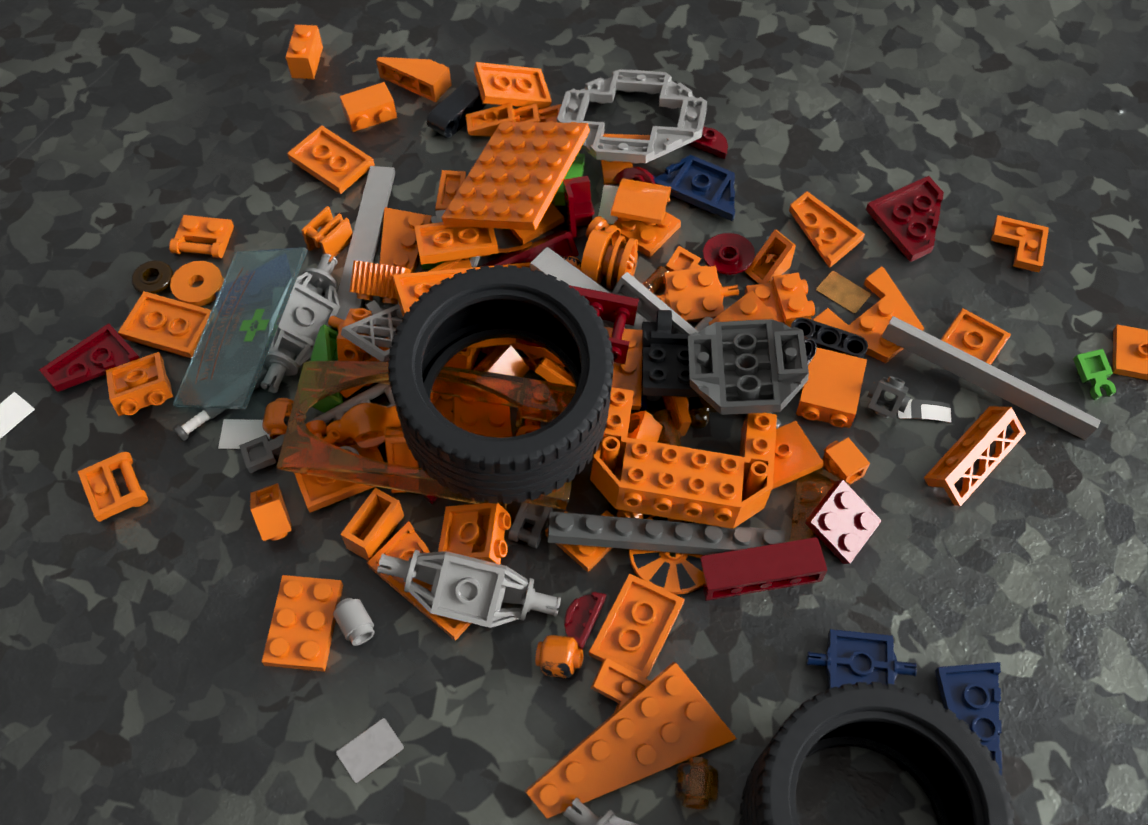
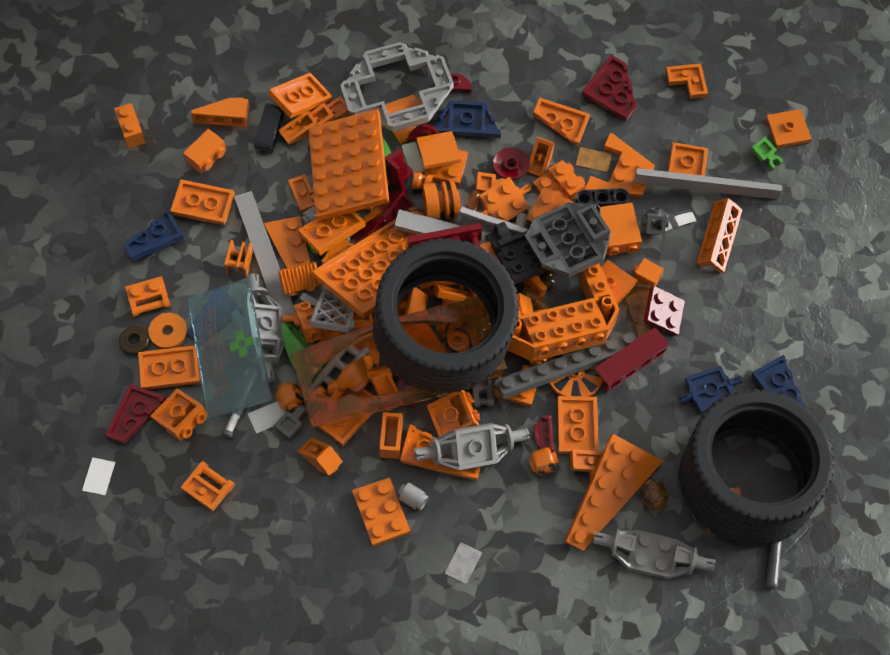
camera: 30 degrees left, 5 degrees up
none -> dark blue wing [124,209,184,262]

